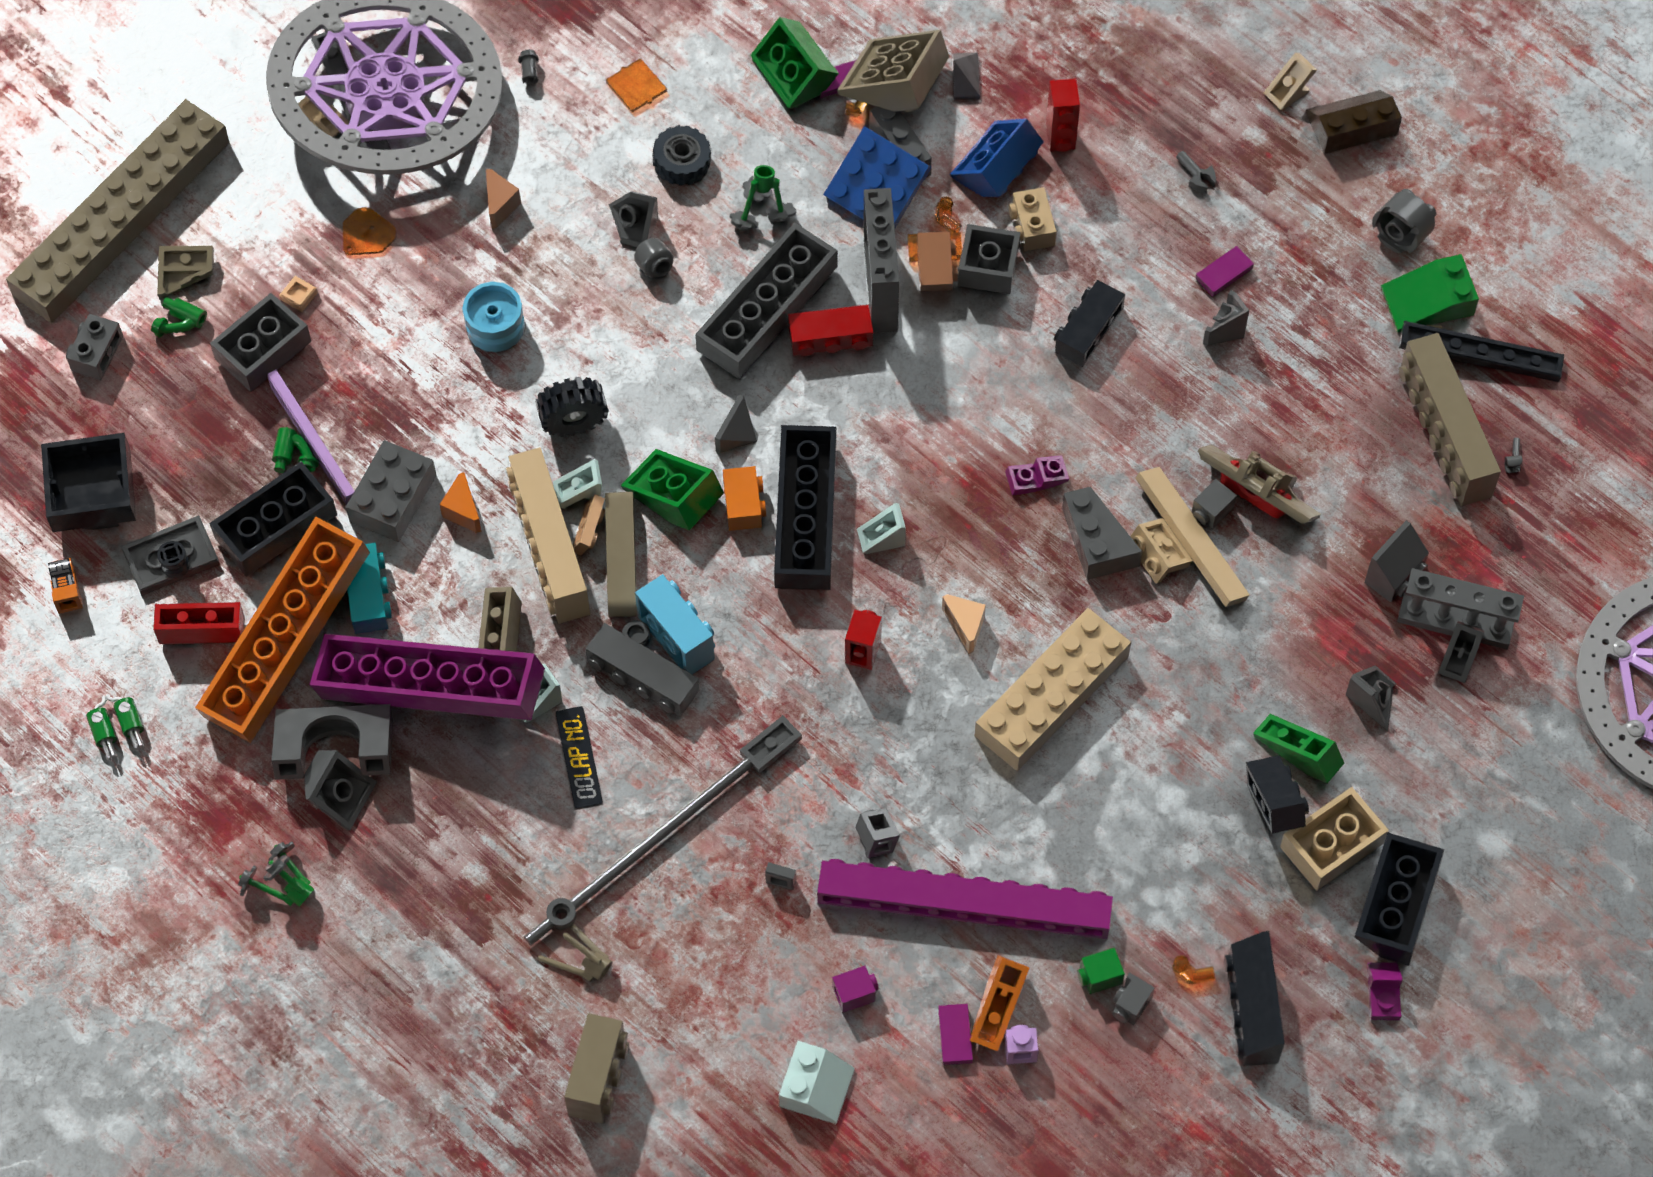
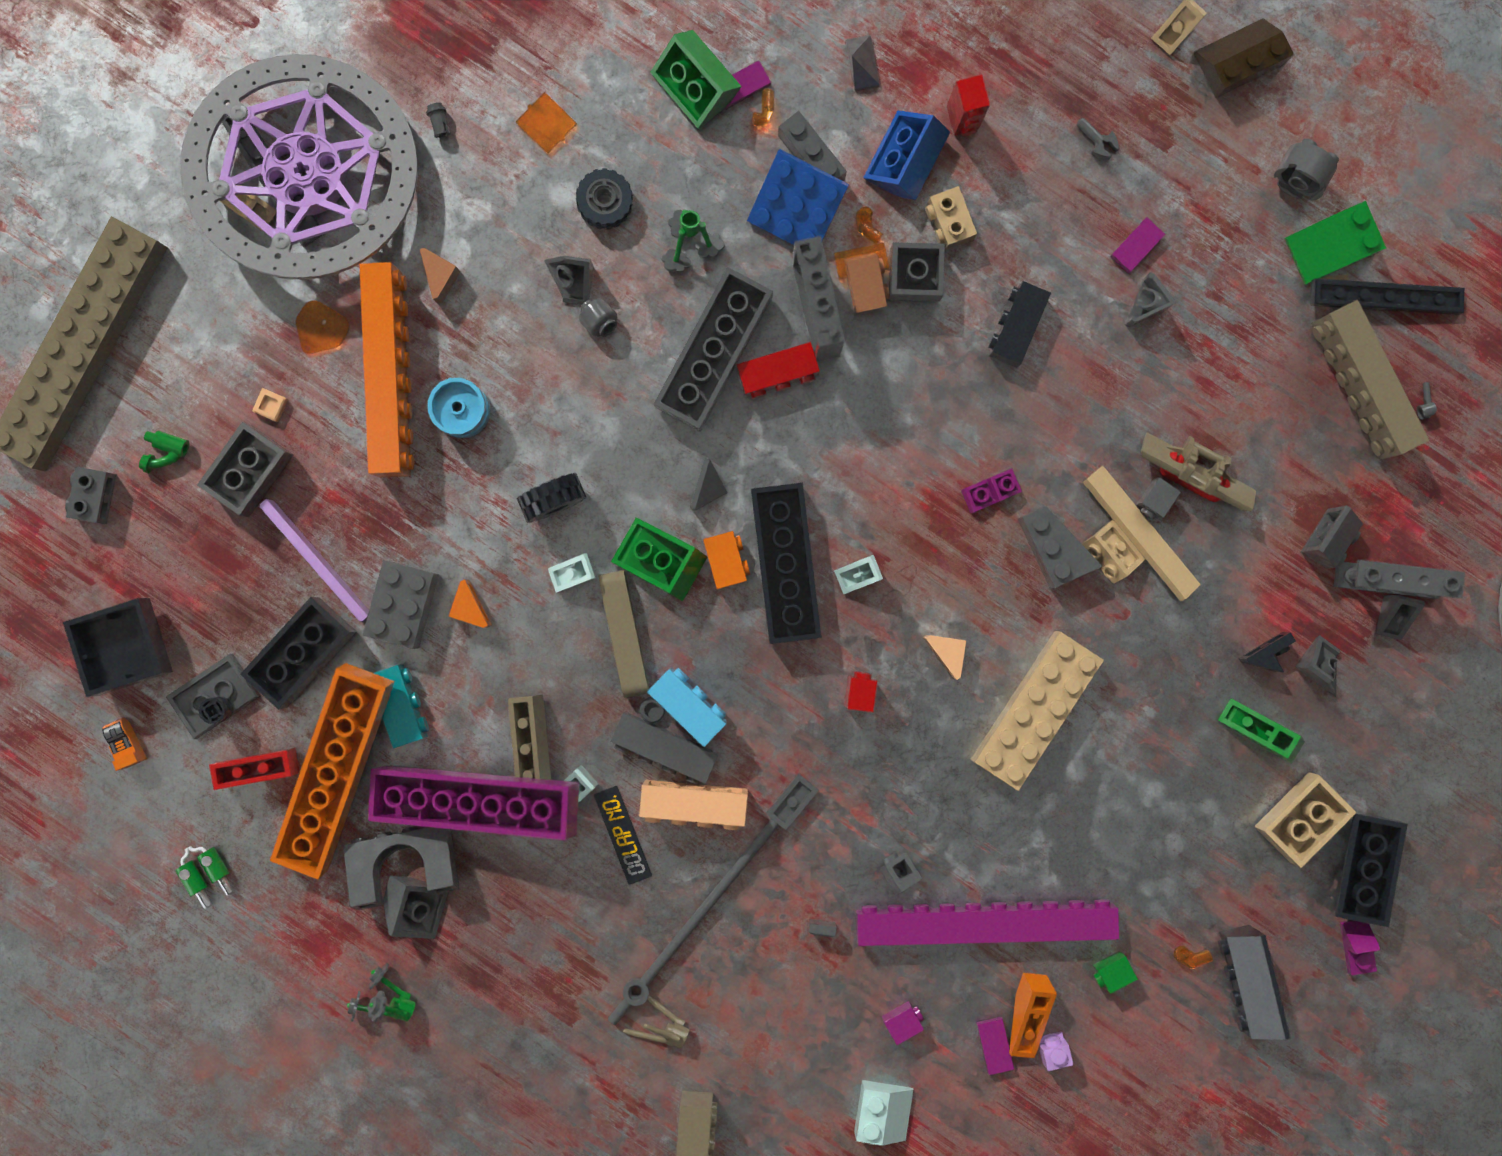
camera: 10 degrees left, 25 degrees up
dark tan wing [157,245,214,298] -> none
green plant [272,427,319,473] -> none
tan brick [506,447,591,624] -> none
light nougat plate [573,494,605,556] -> none
dark tan slope [837,29,949,112] -> none
dark grey brick [1112,972,1155,1025] -> none
black brick [1246,755,1309,834] -> none
none -> orange brick [359,262,415,478]
none -> light nougat brick [639,780,748,830]
none -> black slope [1239,632,1296,673]

